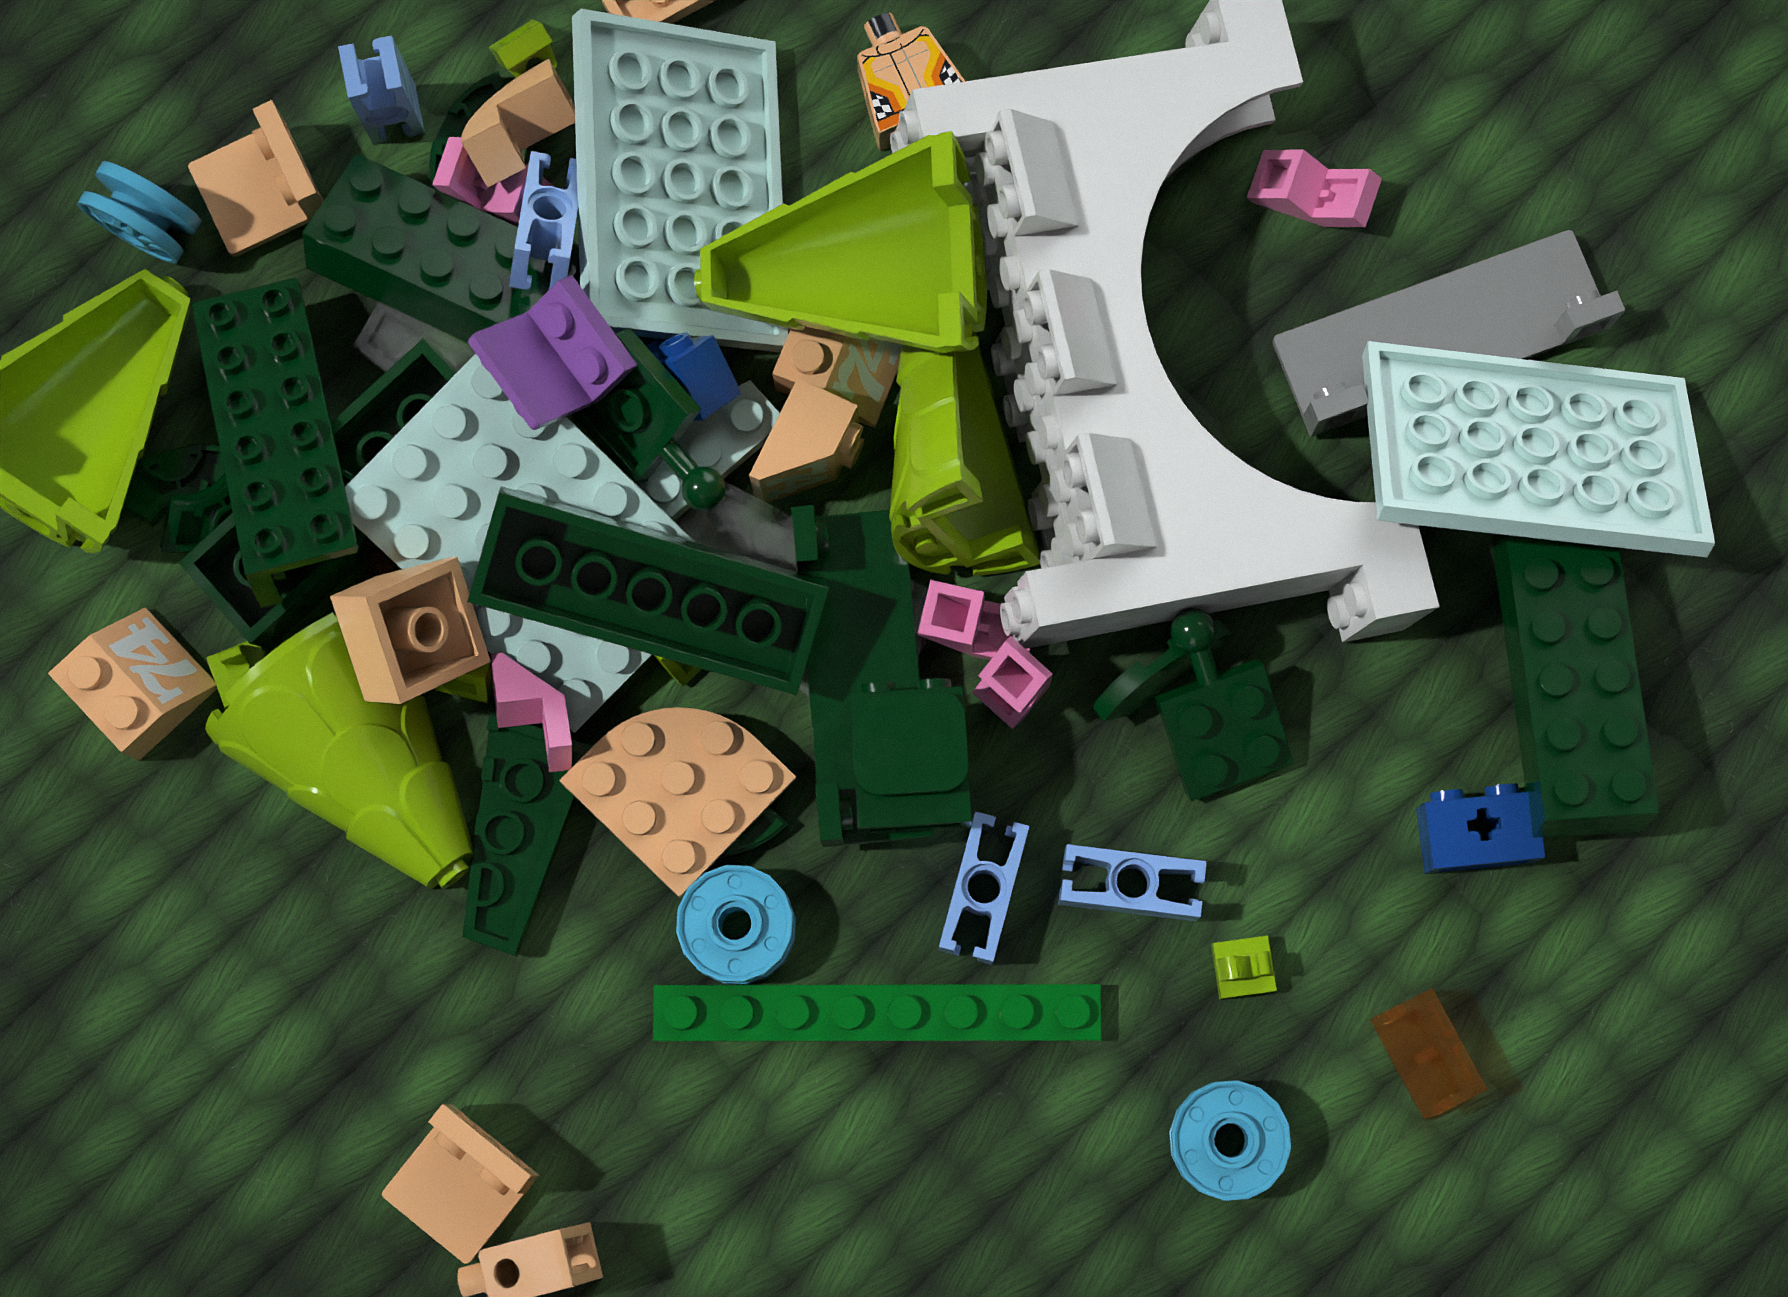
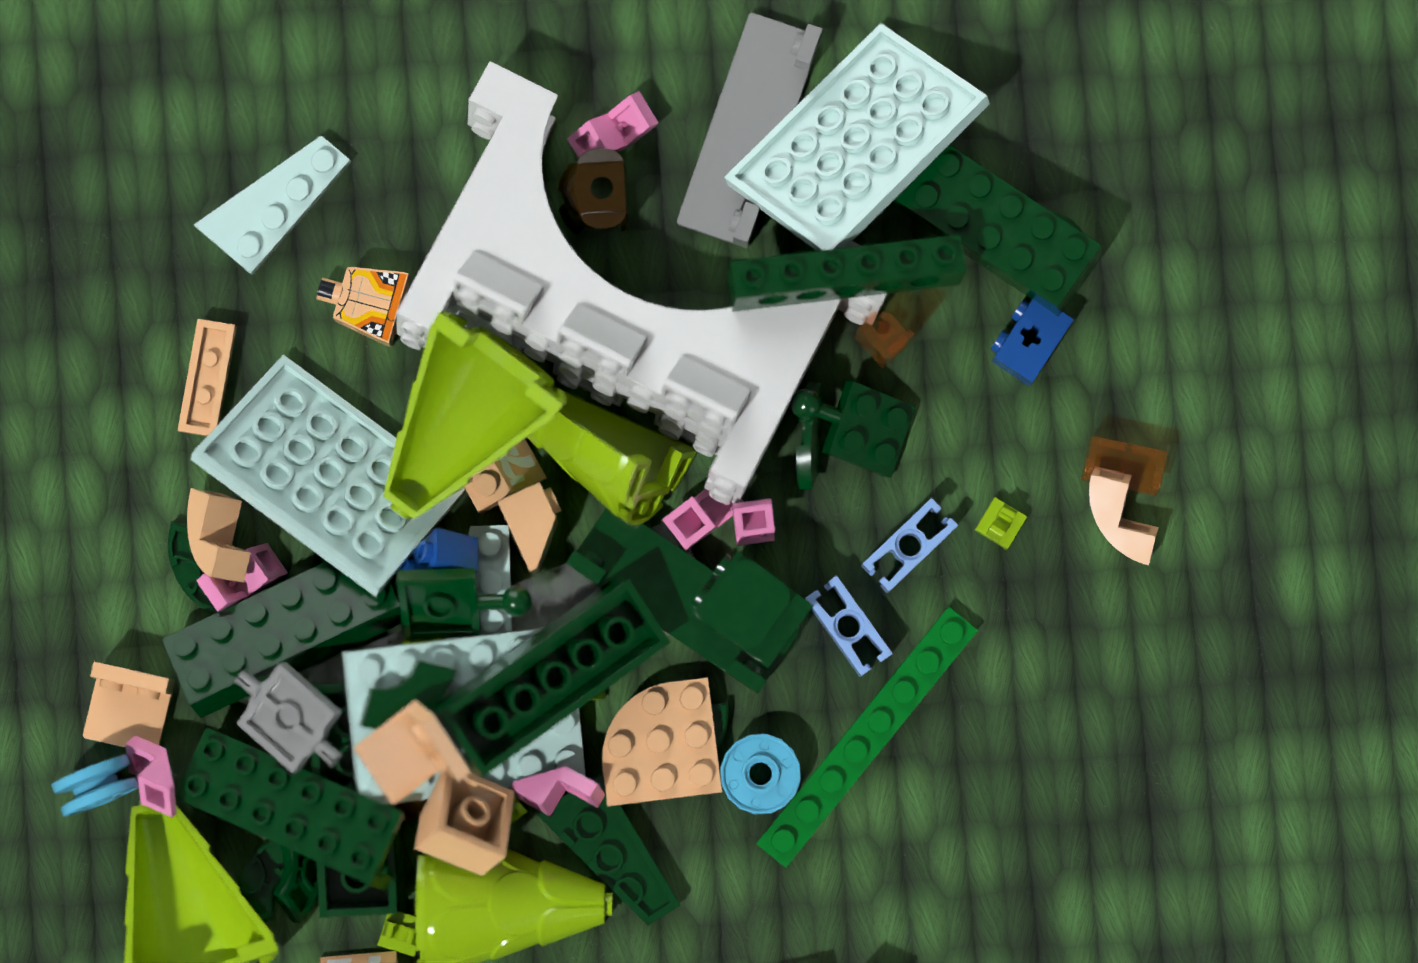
camera: 55 degrees left, 5 degrees up
light blue piece [338,35,425,144] -> none
medium lavender bracket [468,275,638,430] -> none
lime tile [489,19,557,79] -> none
light blue piece [509,151,578,290] -> none
medium azure wheel [1169,1080,1291,1201] -> none
none -> bright pink slope [126,735,177,817]
none -> light grey plate [235,662,342,773]
none -> light nougat bracket [354,700,471,805]
none -> dark green tile [359,660,456,729]
none -> dark brown piece [558,148,629,234]
none -> dark green brick [727,235,966,312]
none -> clear orange hinge [855,312,915,368]
none -> light nougat brick [1089,466,1159,565]

